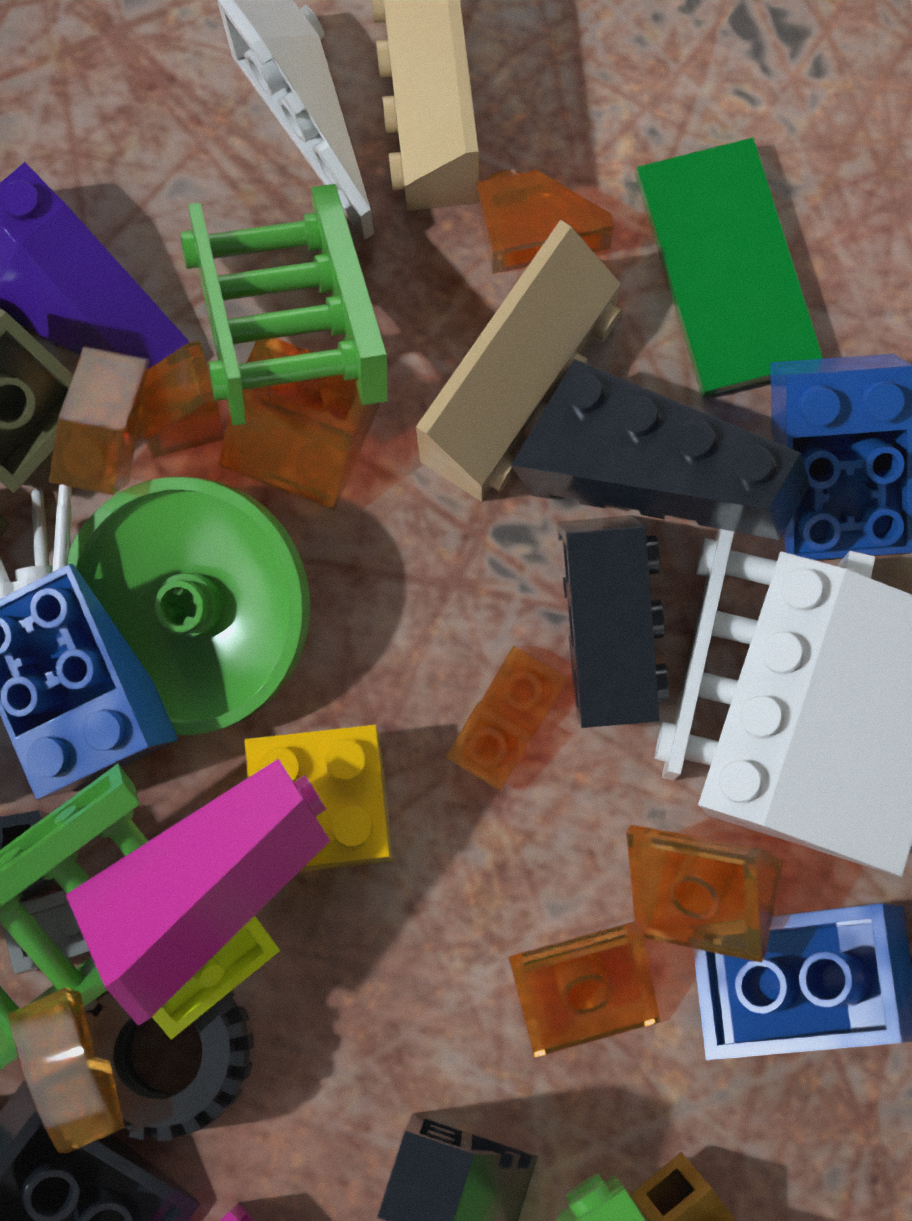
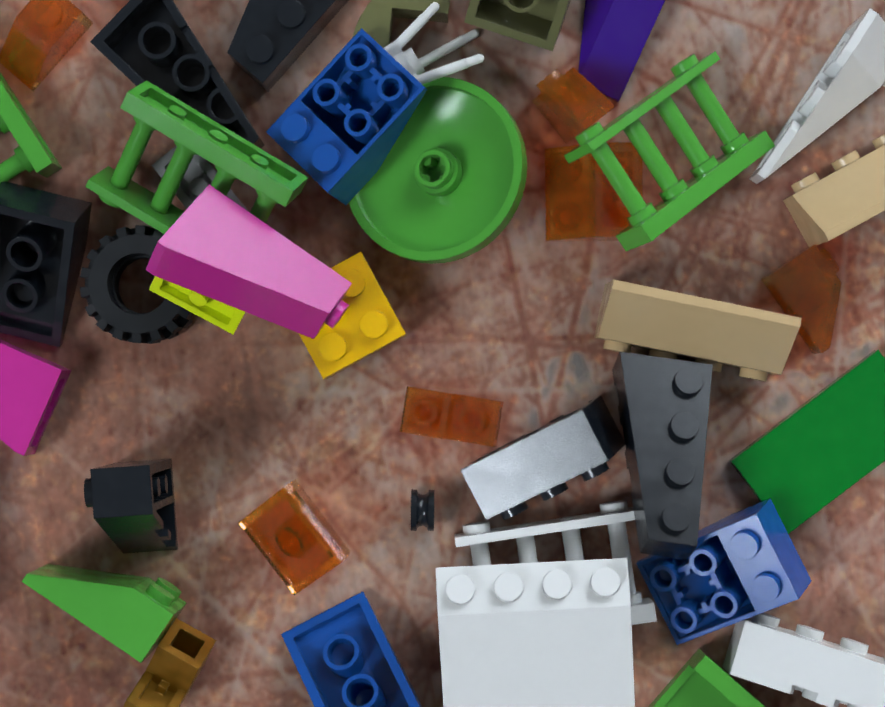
camera: 60 degrees right, 10 degrees up
clear orange slope [8,988,124,1153] -> none
clear orange slope [49,346,149,495] -> none
clear orange slope [626,825,783,963] -> none
none -> black bush [411,489,435,531]

